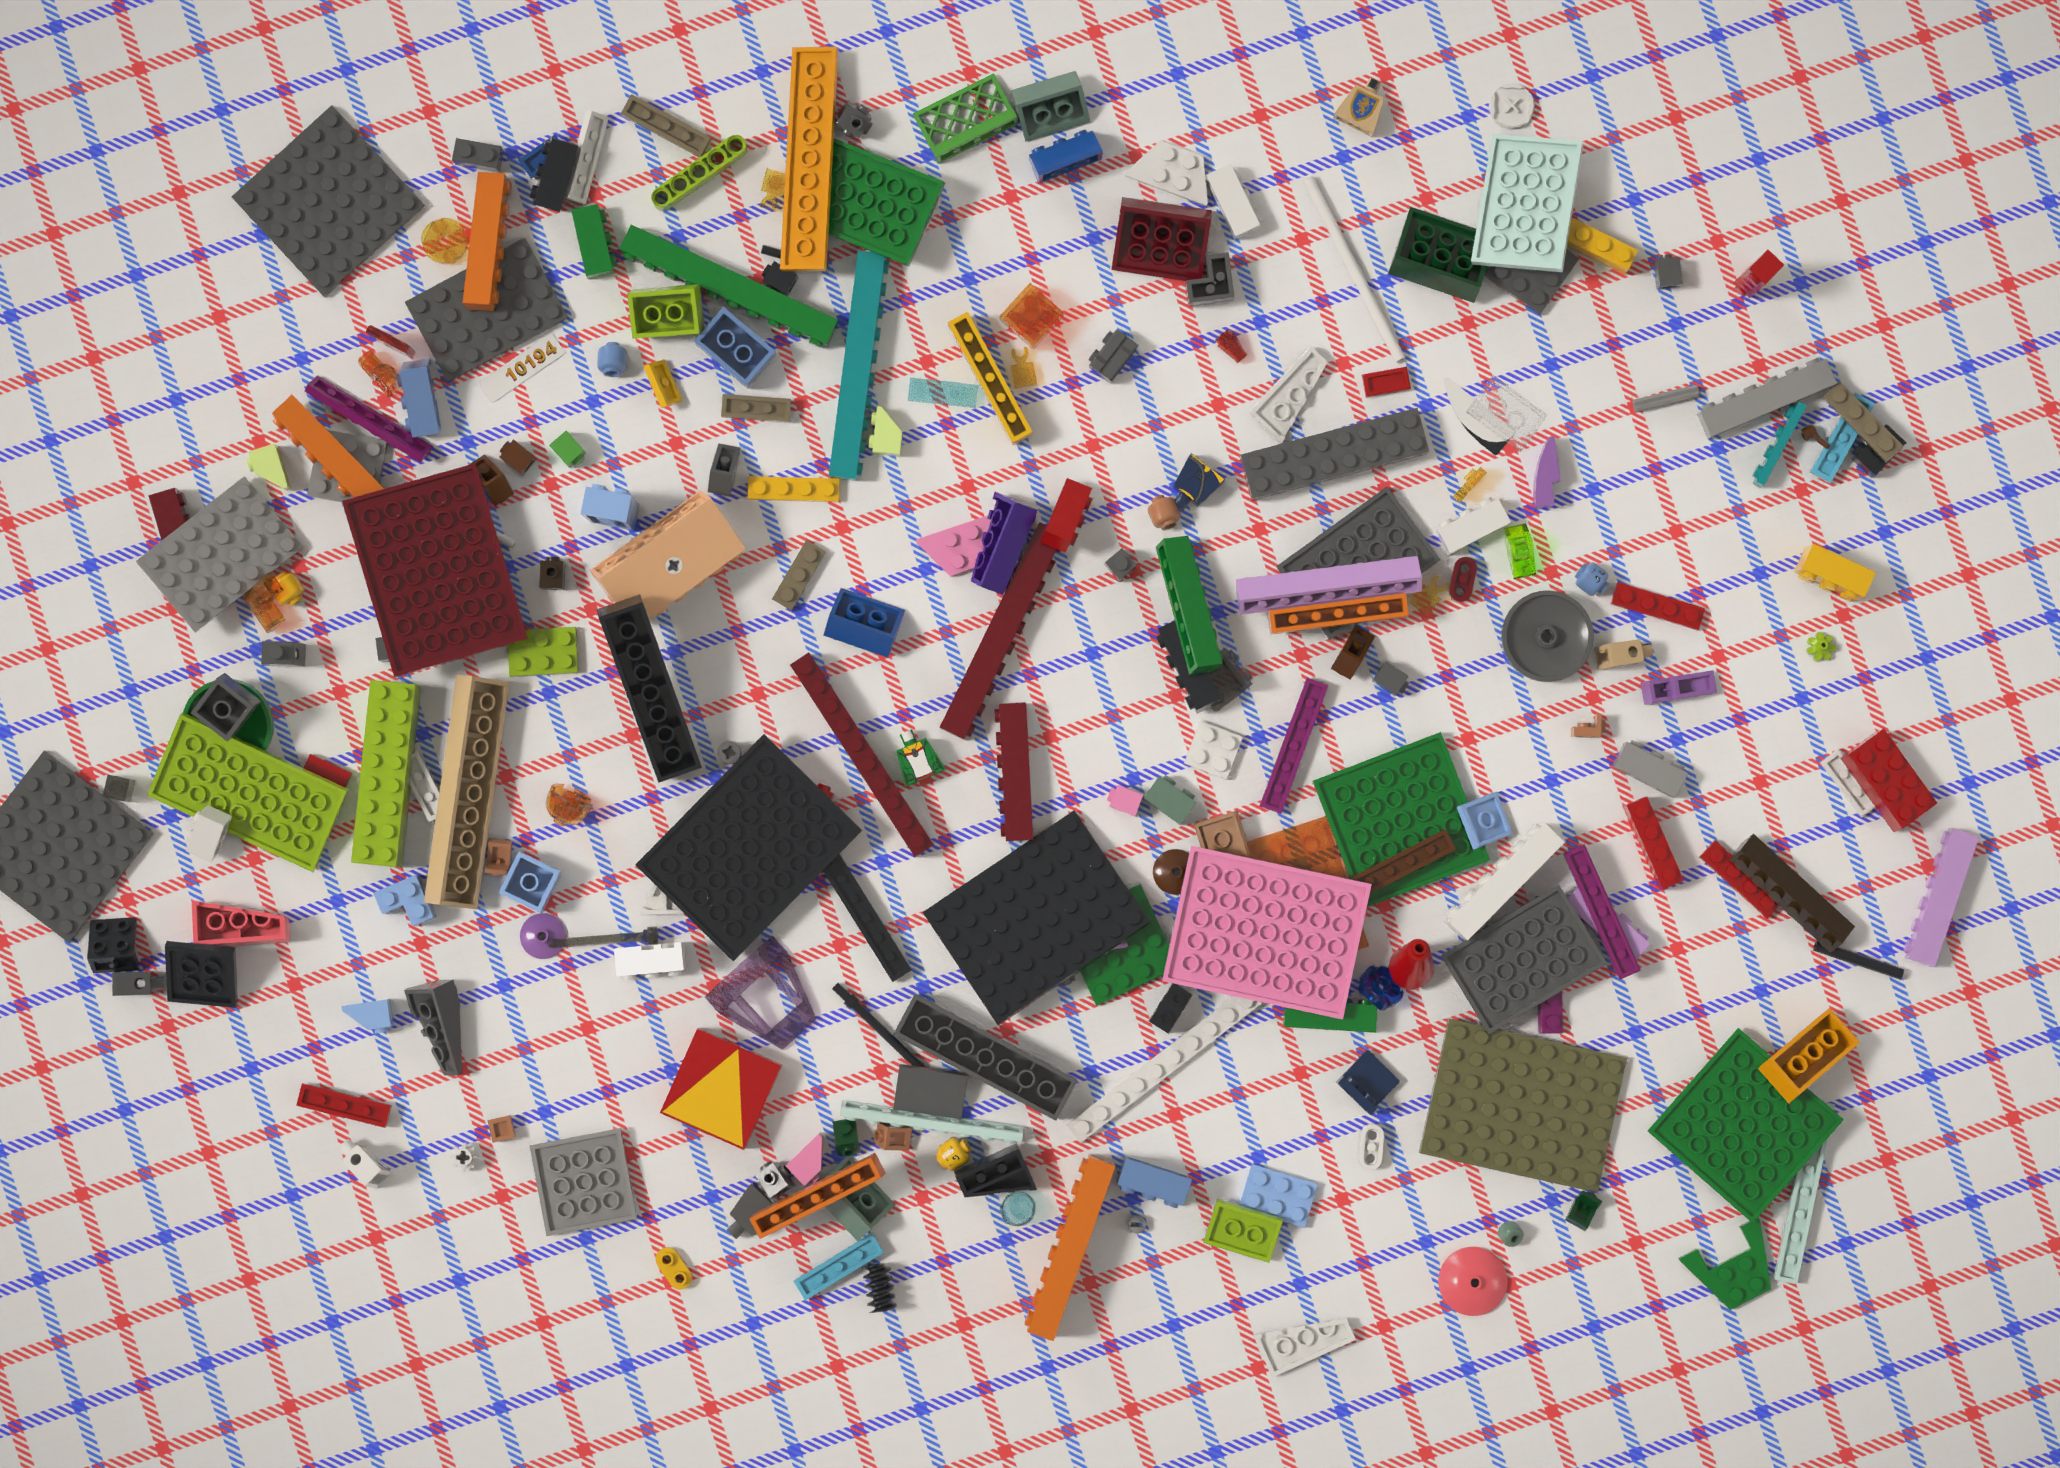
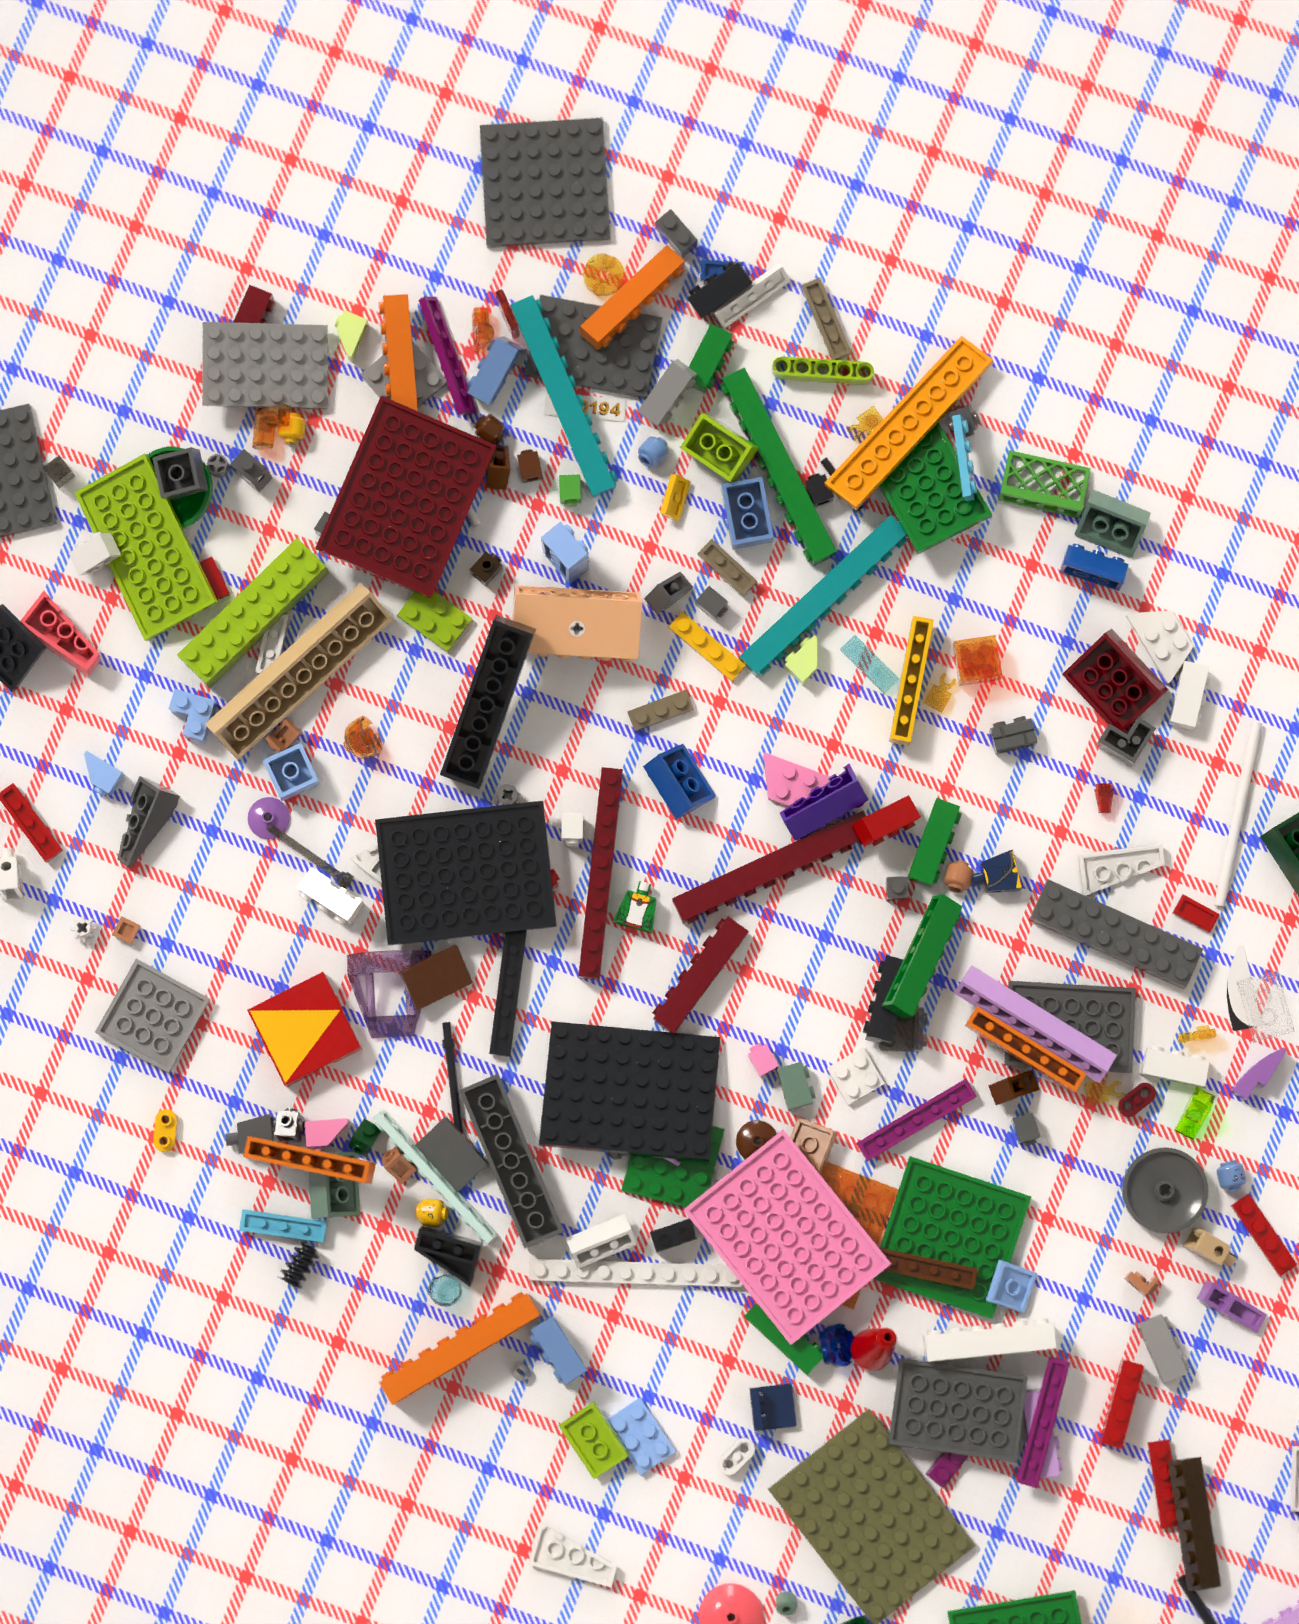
camera: 45 degrees right, 5 degrees down
none -> flat silver wheel [207,454,229,478]
none -> reddish brown tile [399,945,473,1011]
none -> reddish brown head [474,414,505,444]
none -> teal brick [510,295,618,498]
none -> white brick [561,813,584,847]
none -> white brick [566,1214,637,1268]
none -> light grey brick [638,359,697,426]
none -> dark grey brick [695,586,728,621]
none -> green brick [908,798,962,888]
none -> medium azure plate [952,414,977,501]

